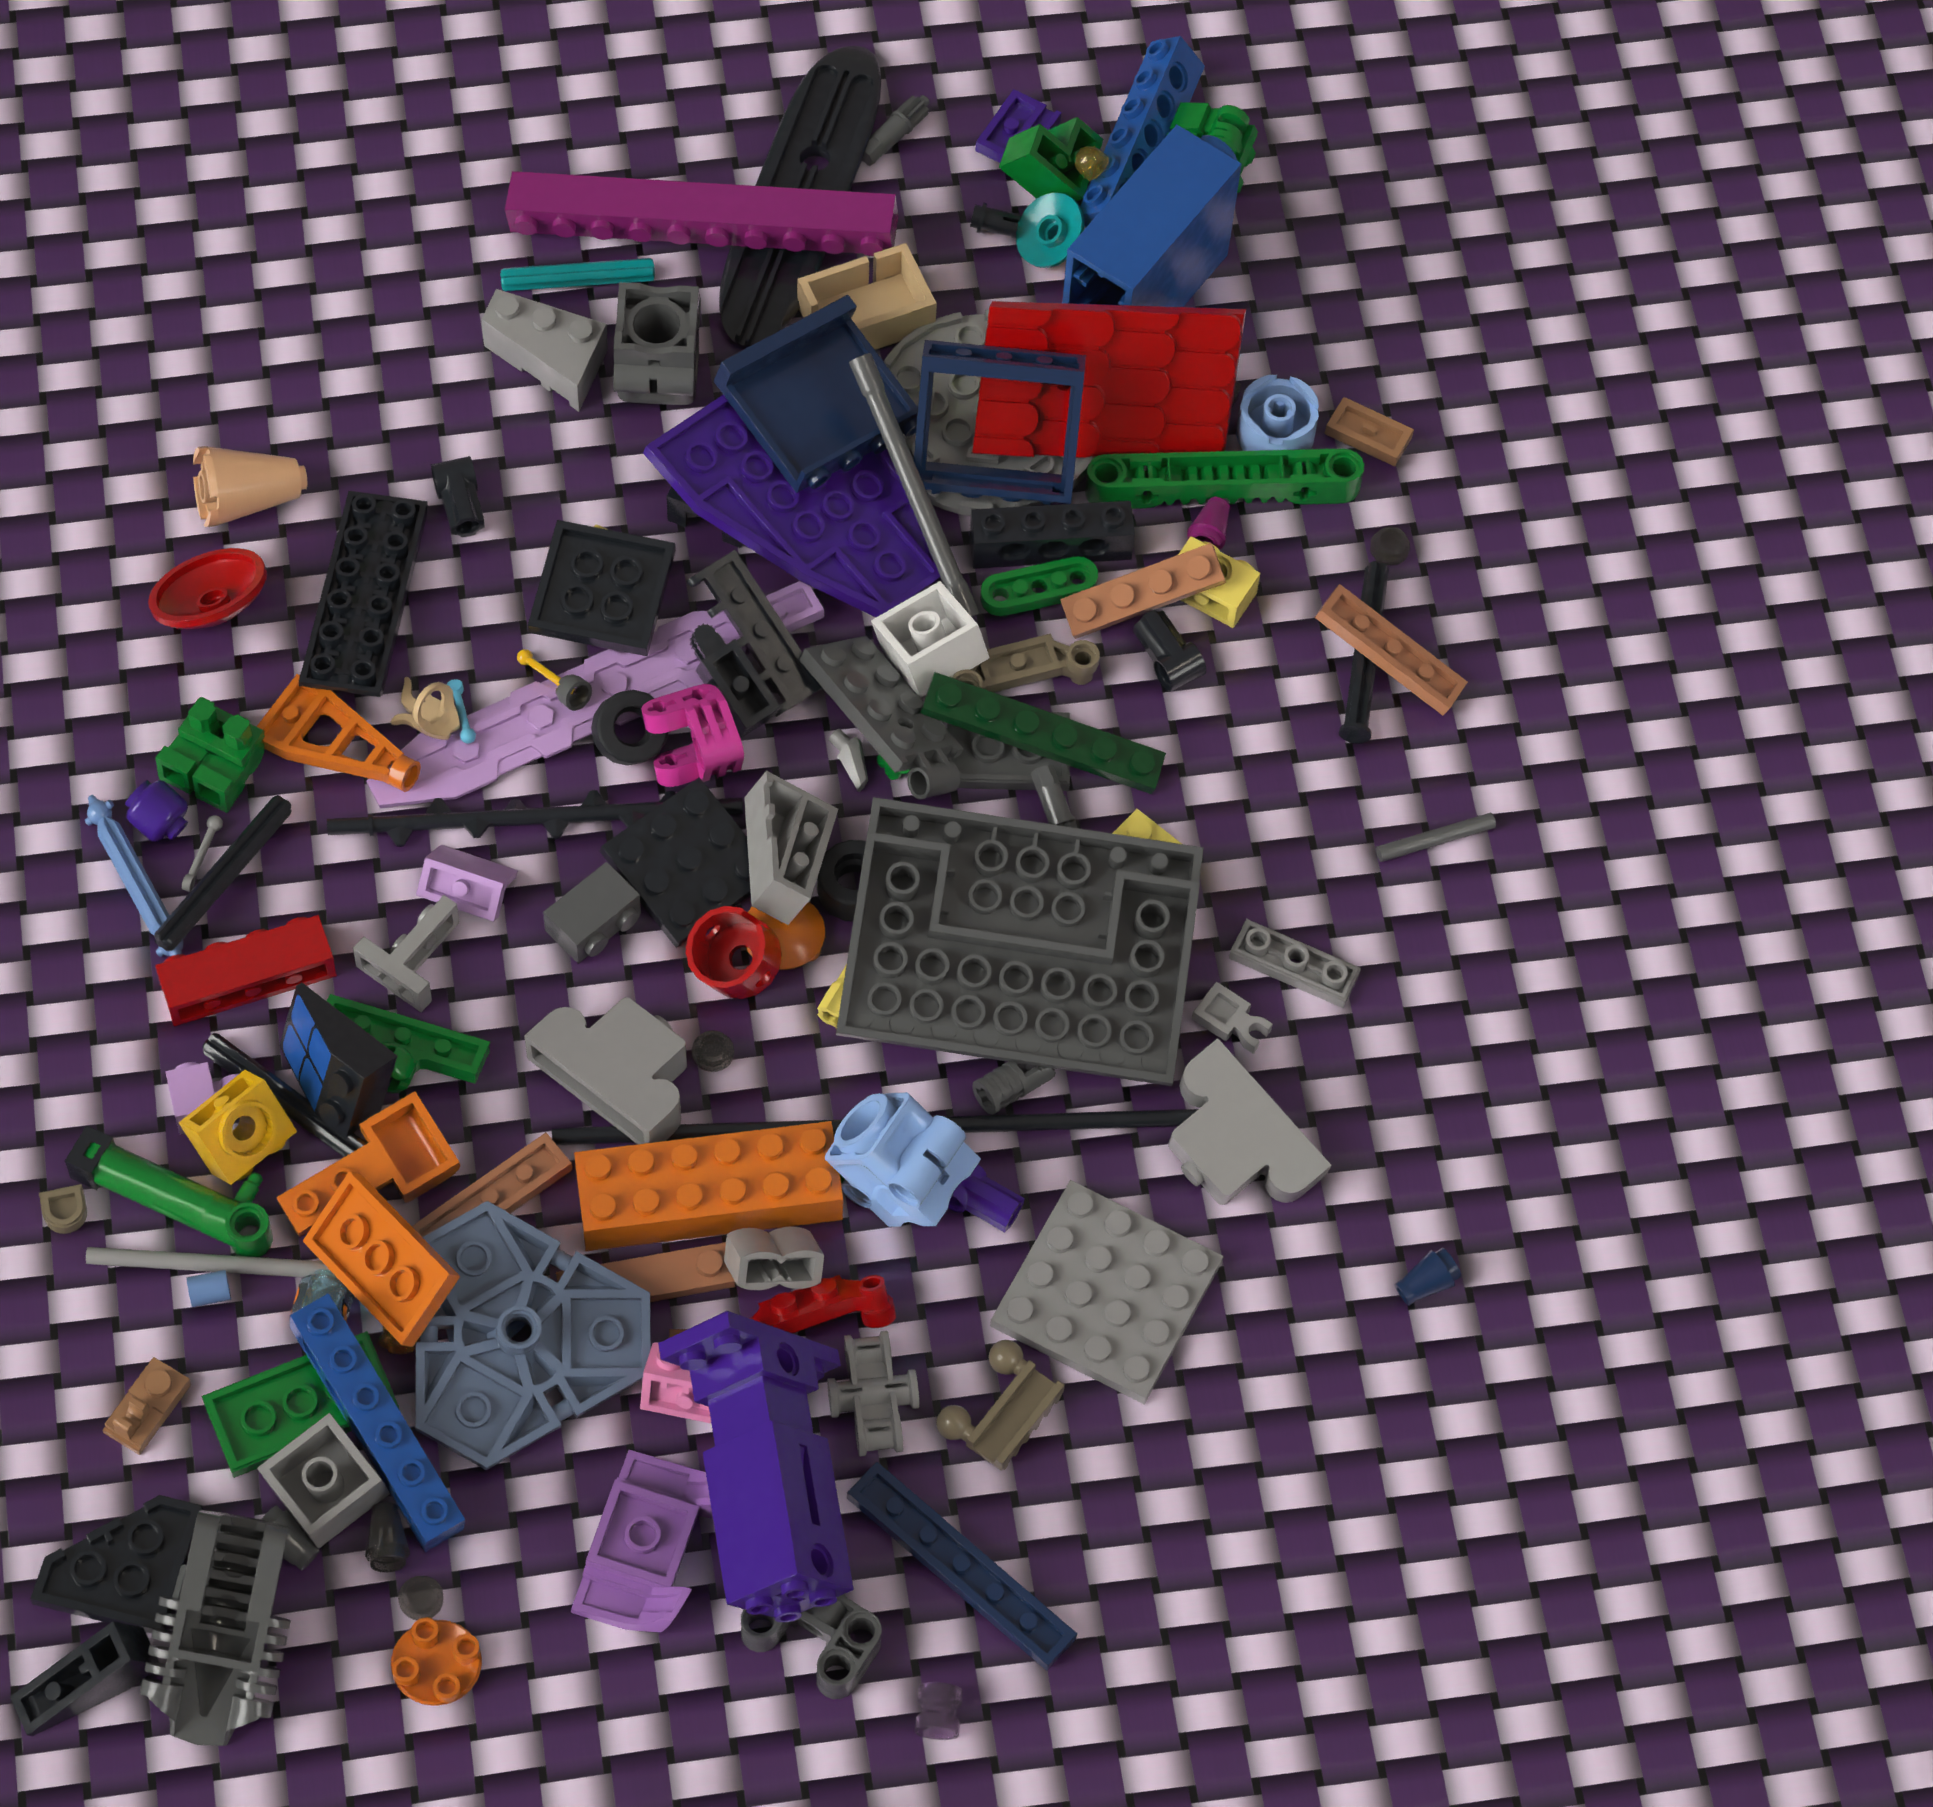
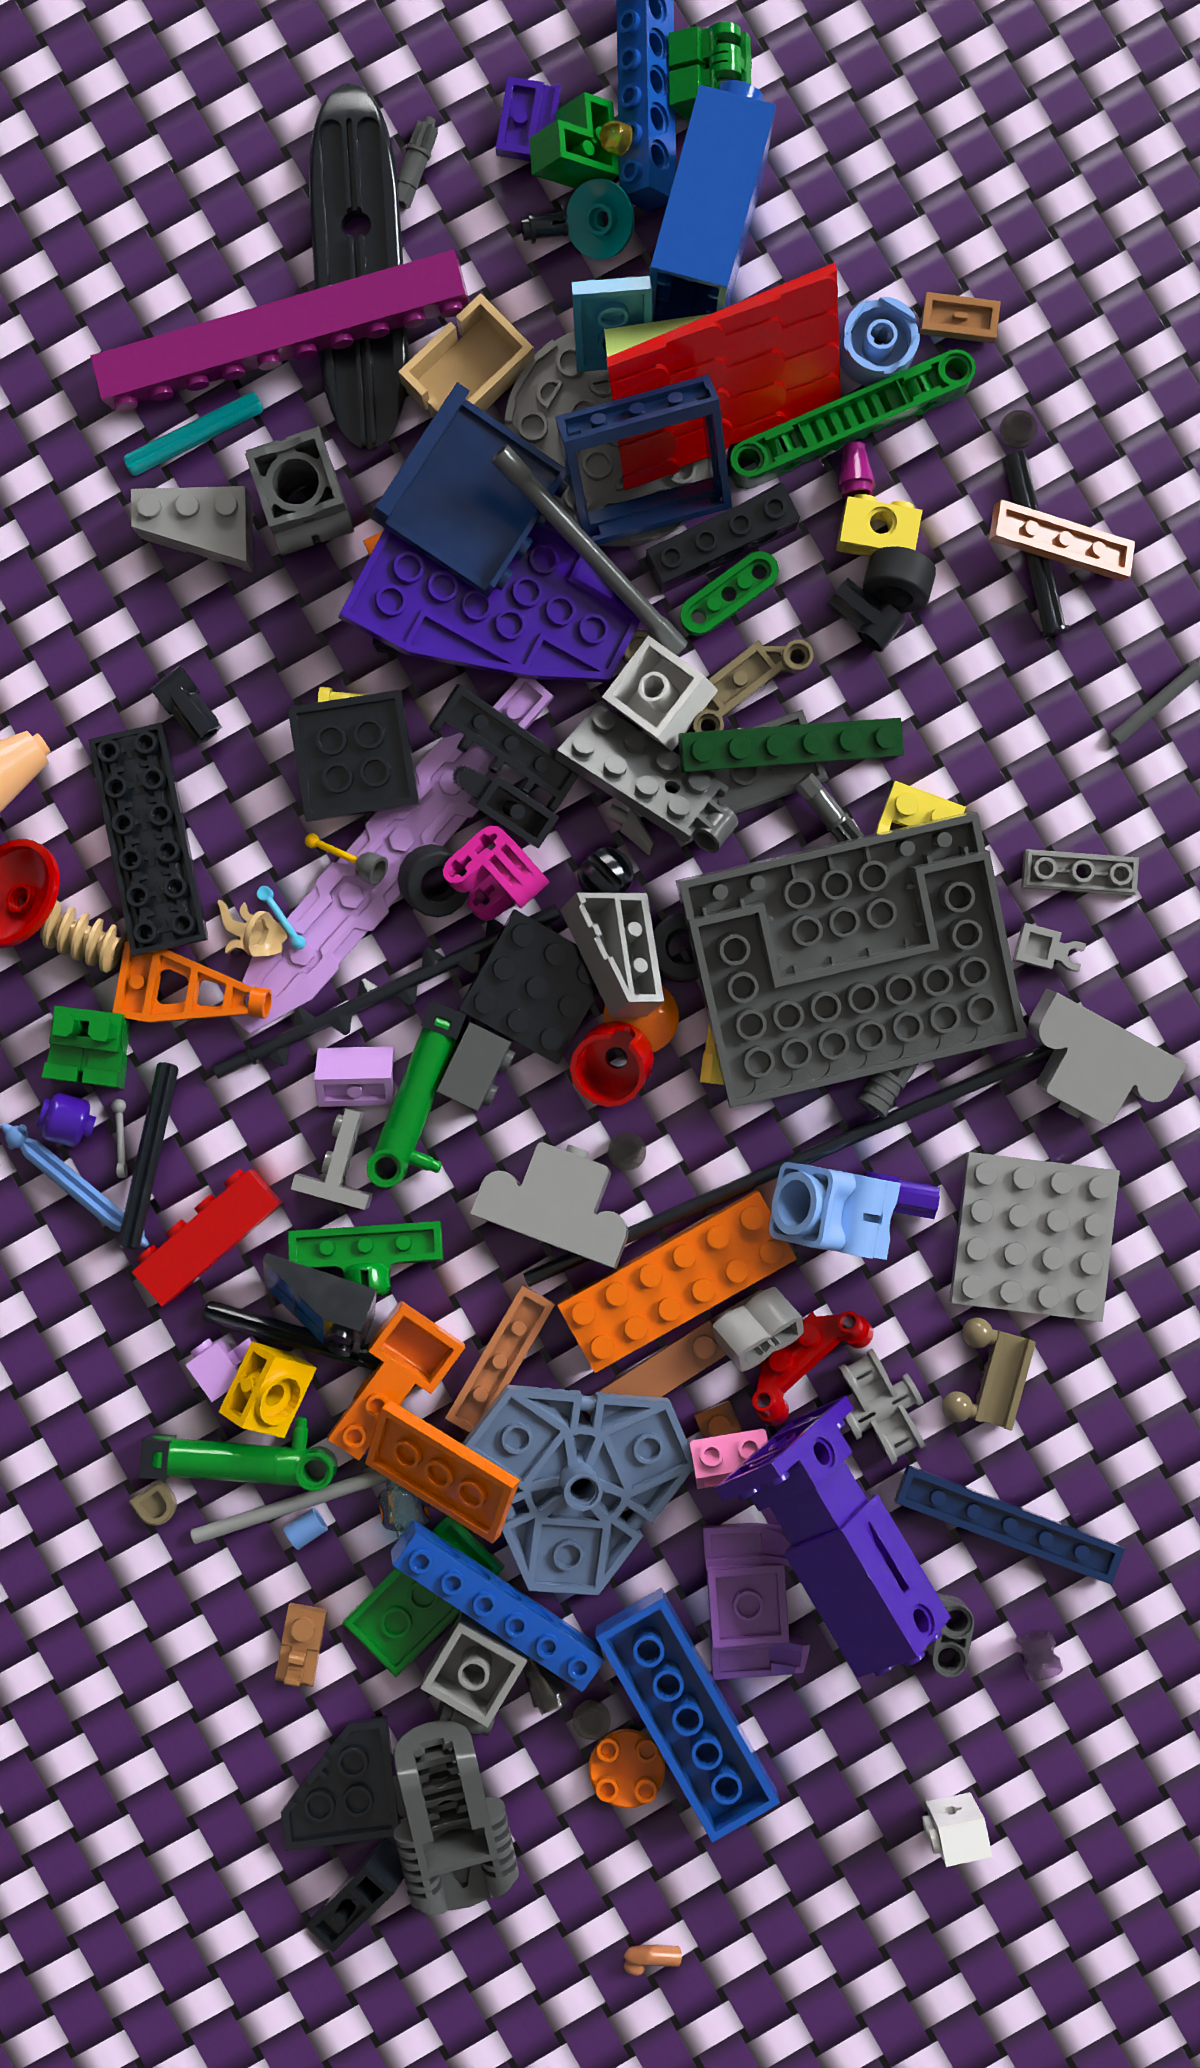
camera: 20 degrees left, 25 degrees up
nougat plate [1060,543,1227,639] -> none
none -> tan piece [40,901,127,973]
none -> green piece [366,1001,469,1188]
none -> dark azure plate [572,276,652,372]
none -> black piece [577,847,634,893]
none -> blue brick [595,1587,780,1843]
none -> black tyre [863,546,936,613]

